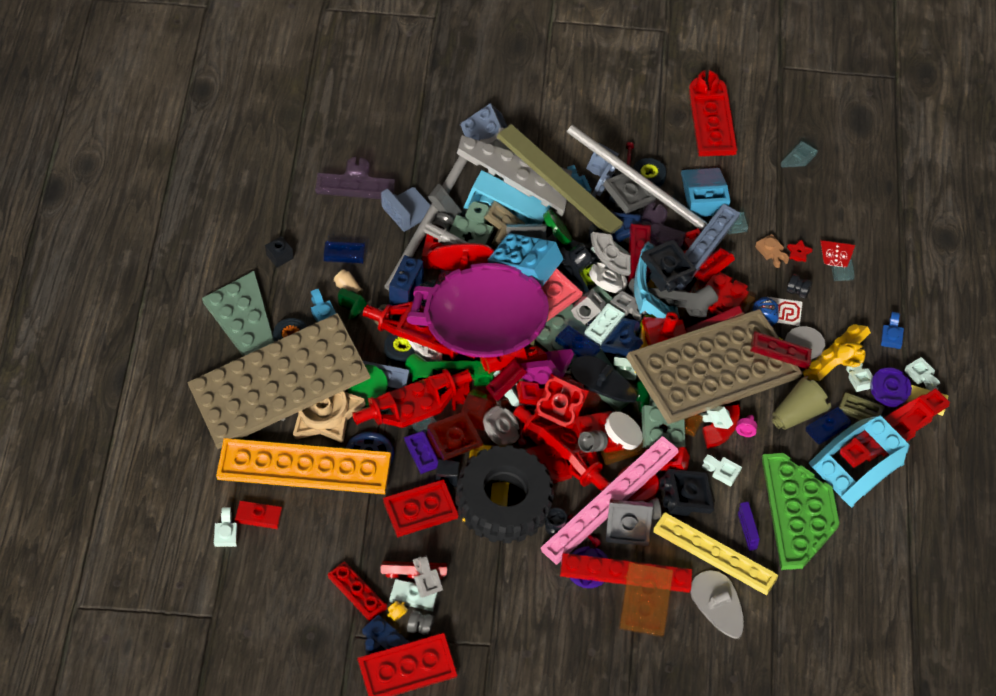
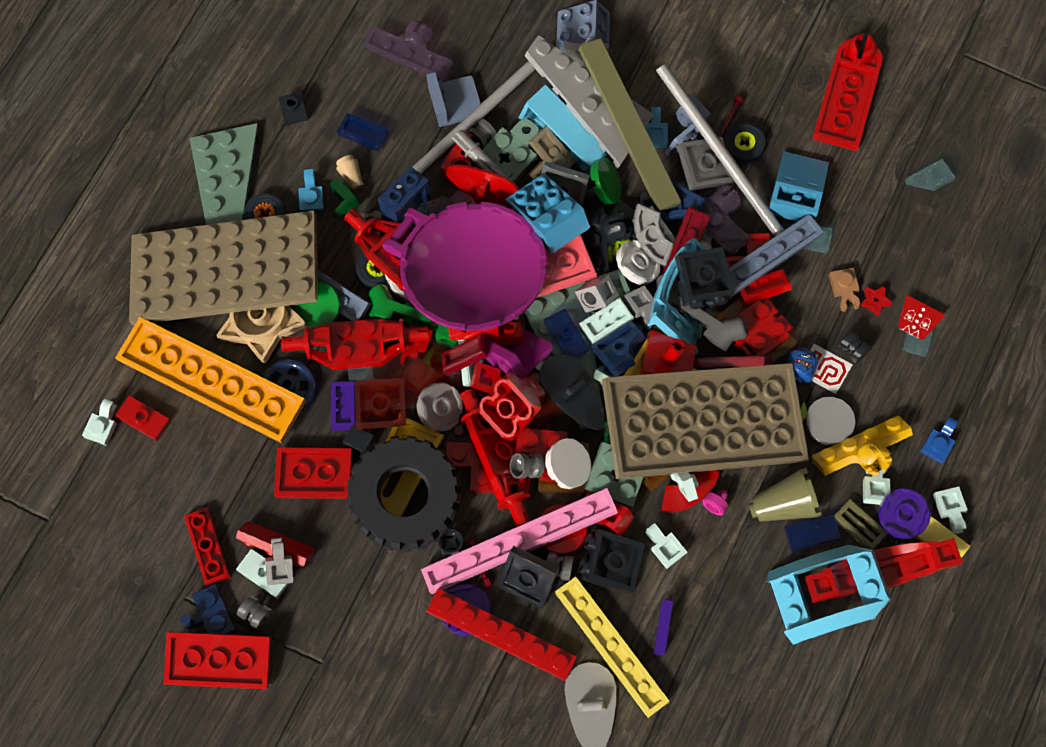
camera: 25 degrees right, 15 degrees up
yellow plate [388,601,408,621] -> none
dark grey tile [428,184,462,220] -> none
clear orange plate [619,563,673,637] -> none
dark red tile [750,331,812,369] -> none
bright green plate [762,453,839,570] -> none

